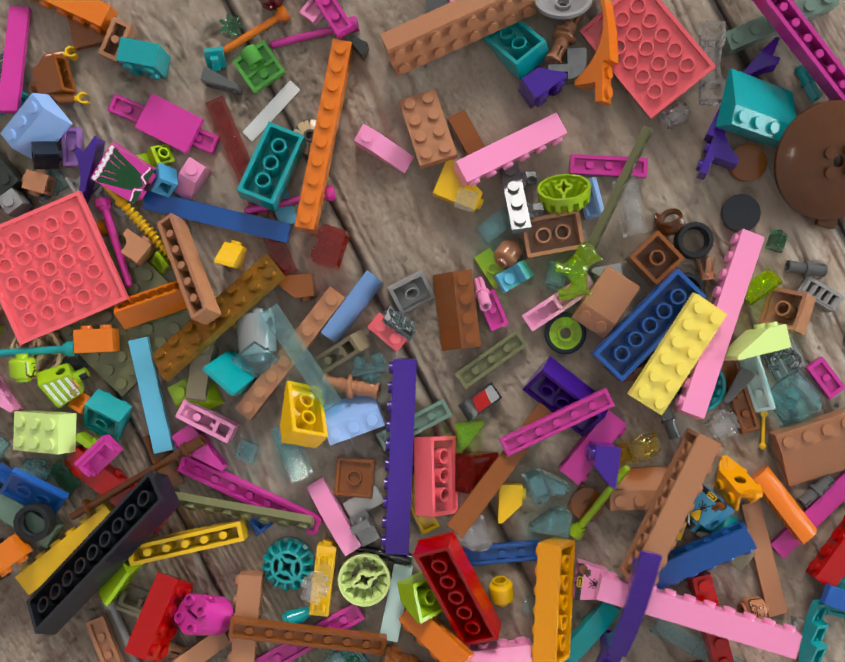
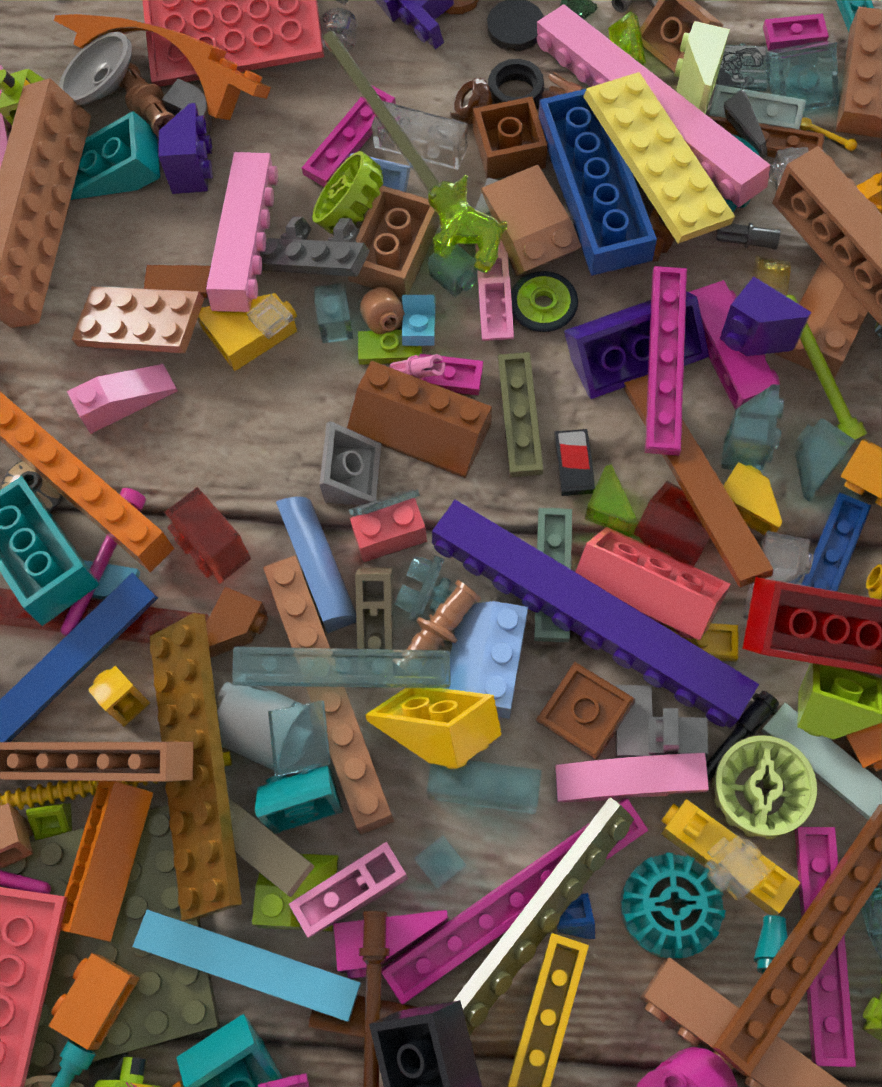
camera: 55 degrees left, 20 degrees down
dark orange piece [567,484,605,522] -> none

